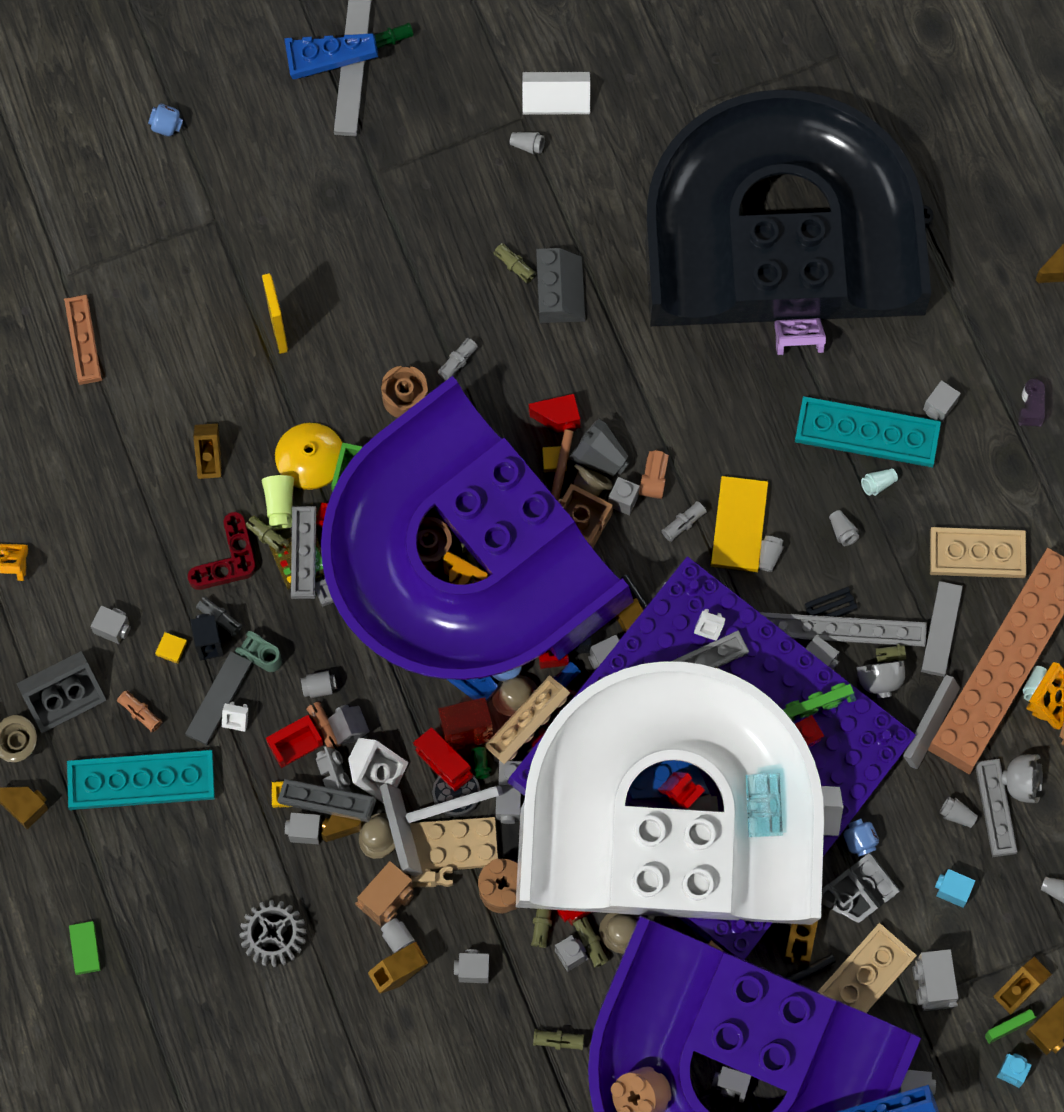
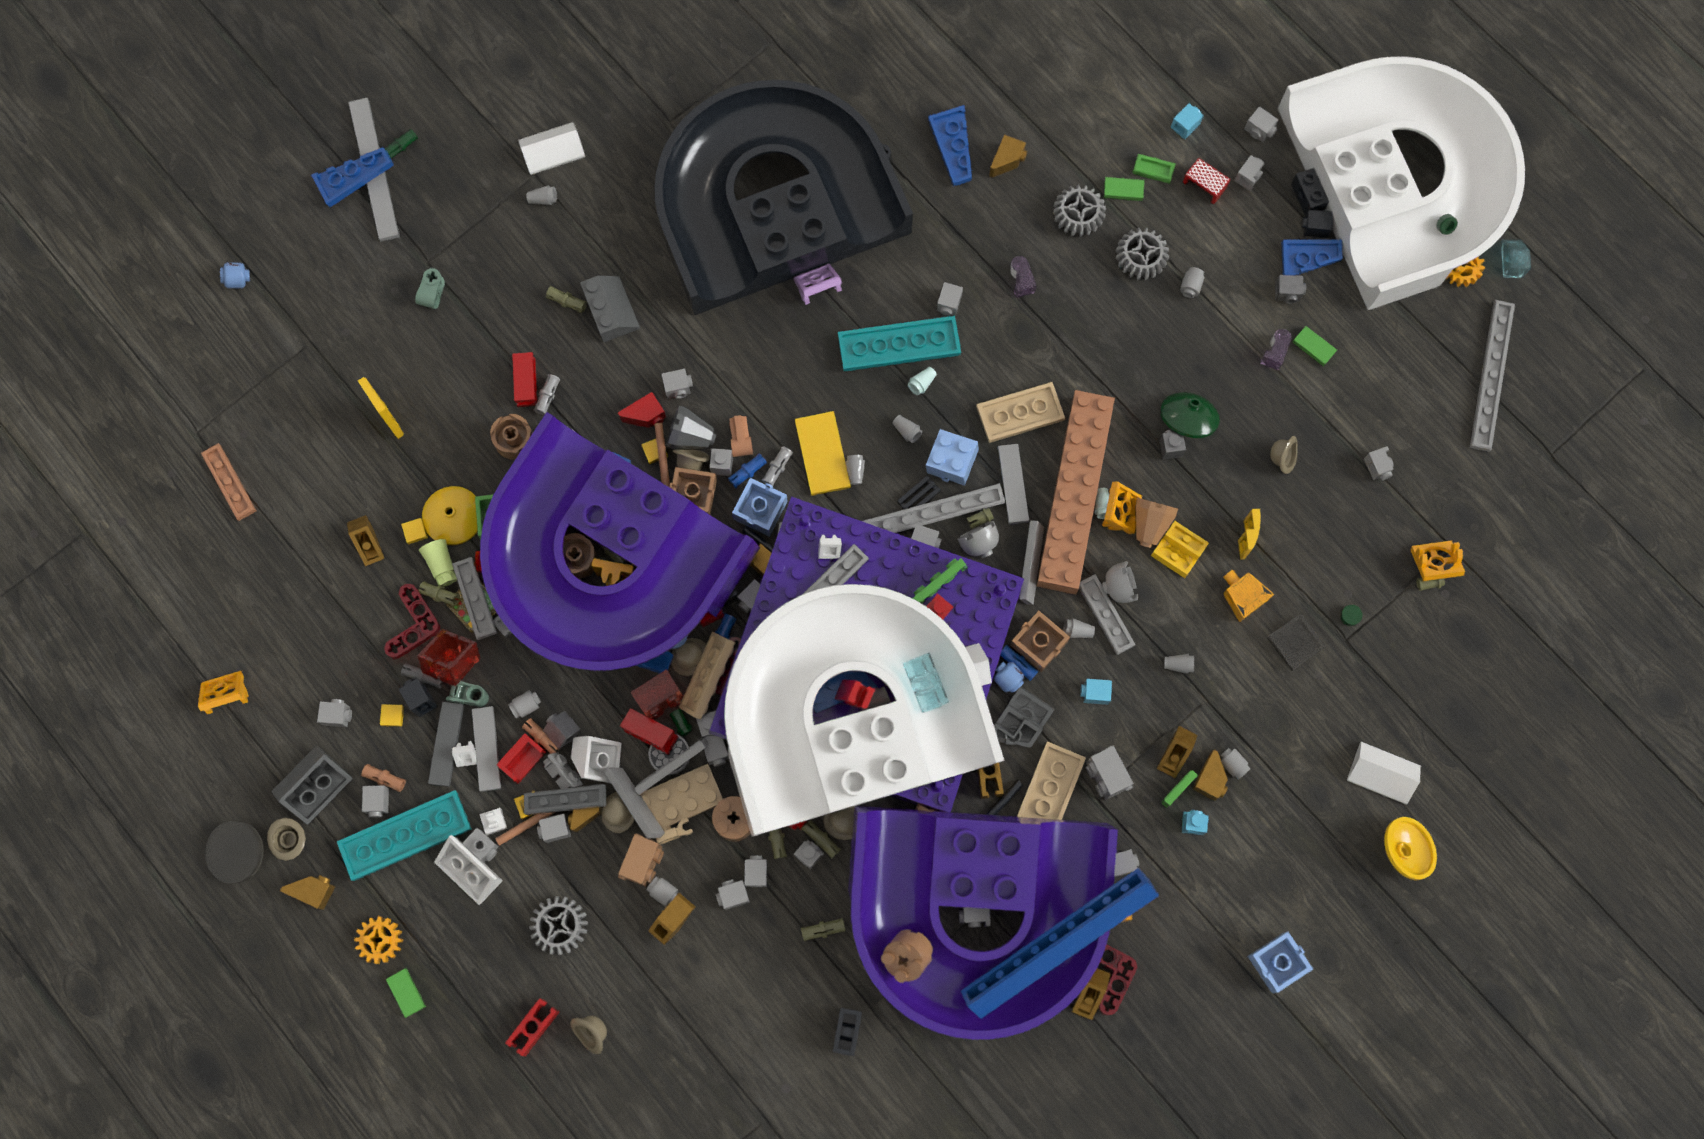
camera: 20 degrees left, 5 degrees up
none -> light orange gear [354,916,403,964]
none -> light grey brick [362,786,389,817]
none -> yellow tile [401,518,428,544]
none -> sand green piece [415,268,445,309]
none -> clear red piece [417,629,480,686]
none -> white slope [434,835,503,905]
none -> light grey brick [462,828,499,862]
none -> light grey tile [472,706,502,792]
none -> white tile [480,808,507,835]
none -> nougat bar [495,812,555,846]
none -> red piece [506,998,559,1056]
none -> red piece [512,352,537,407]
none -> dark tan hat [570,1016,607,1054]
none -> light grey brick [662,369,693,399]
none -> blue pin [728,454,767,488]
none -> light blue brick [732,478,788,537]
none -> light grey brick [745,856,767,887]
none -> light blue brick [926,429,979,486]
none -> blue wing [928,105,972,186]
none -> blue pin [1000,645,1038,681]
none -> medium nougat brick [1010,611,1070,672]

